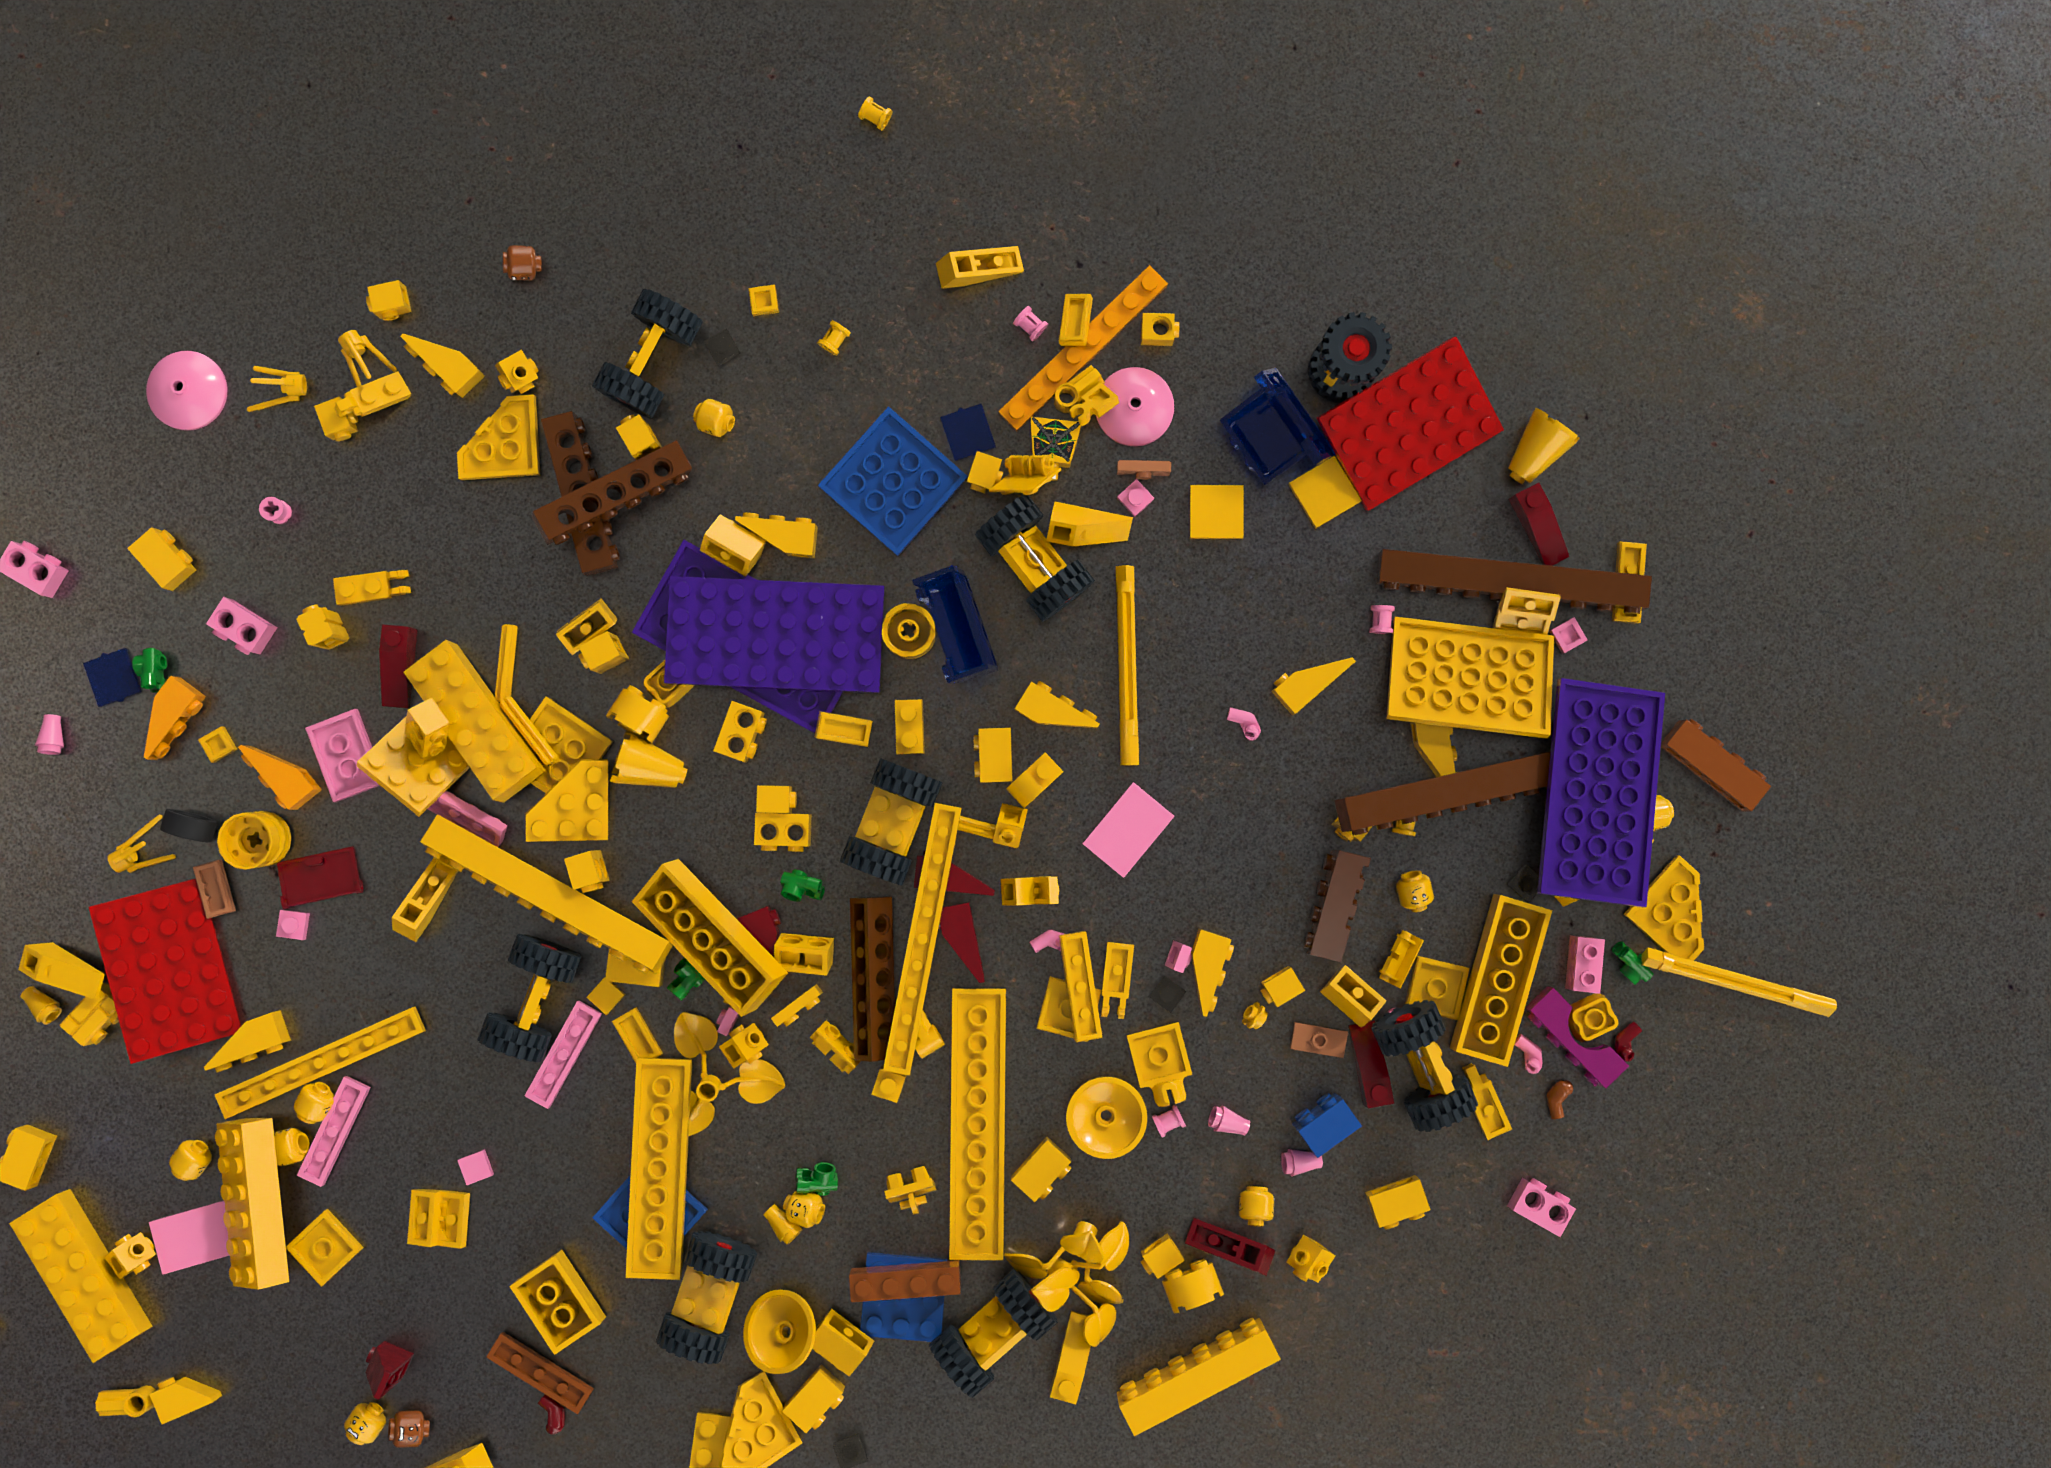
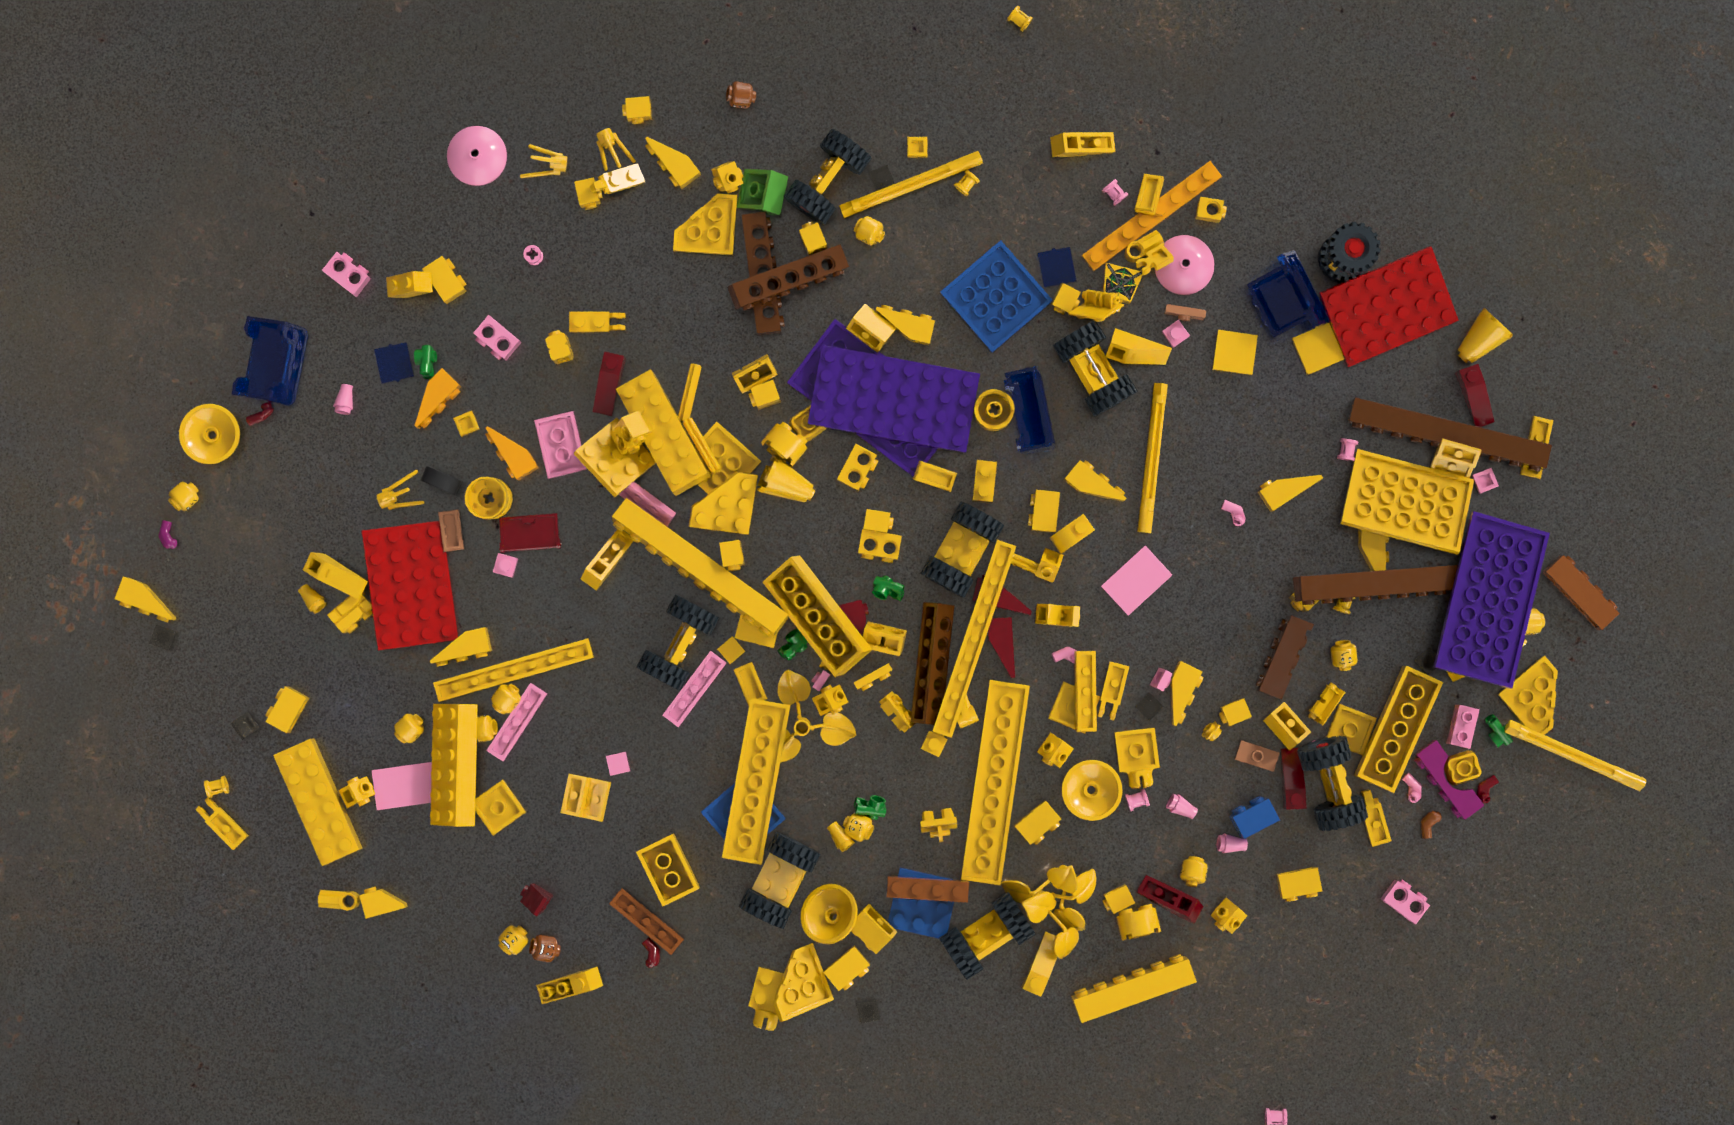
camera: 10 degrees right, 0 degrees up
none -> yellow brick [386,271,433,298]
none -> bright green slope [737,169,788,215]
none -> yellow piece [839,151,983,218]
none -> yellow brick [1037,732,1074,768]

